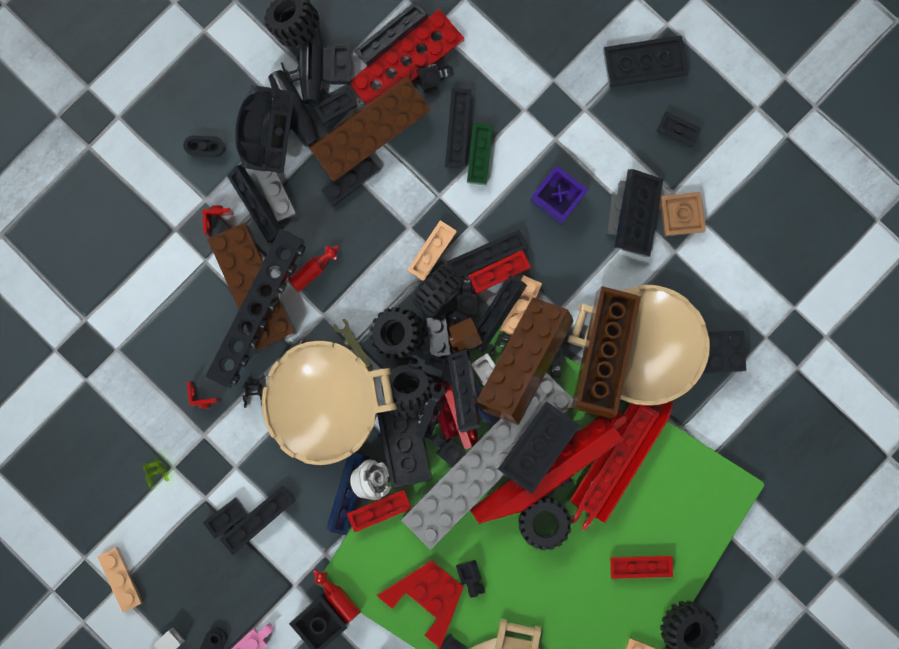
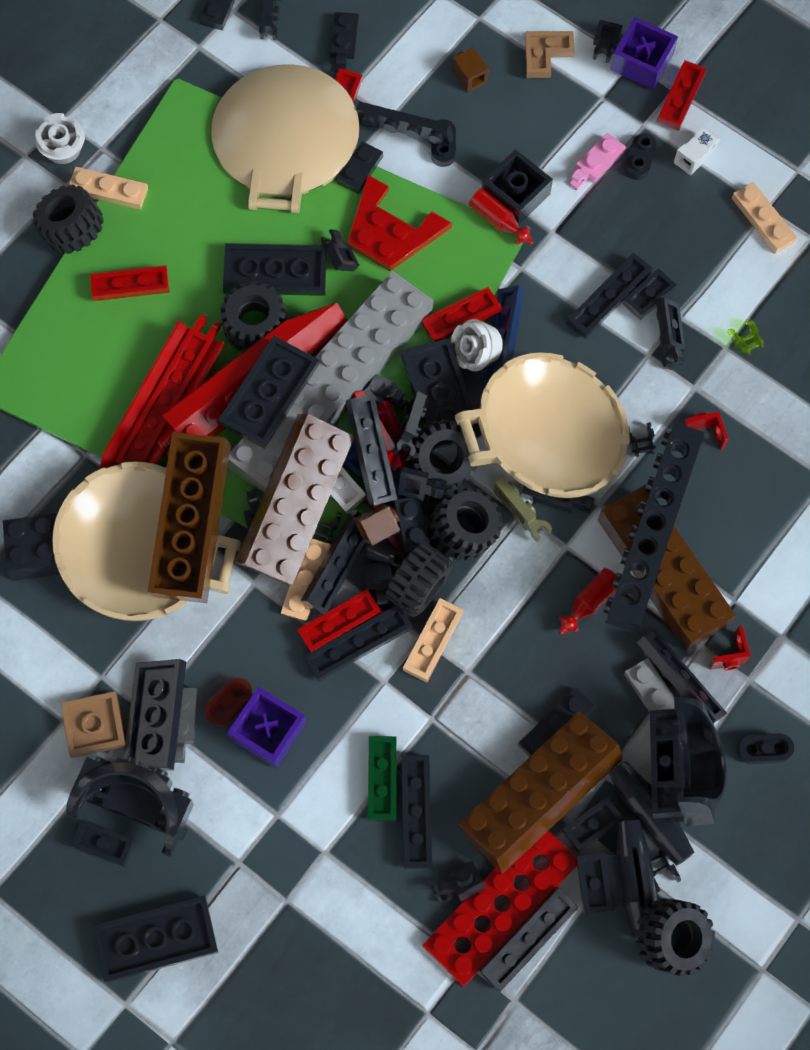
camera: 175 degrees right, 15 degrees down
none -> black piece [66,756,194,857]
none -> clear red plate [204,678,252,727]
none -> black plate [223,243,327,296]
none -> black plate [656,298,685,370]

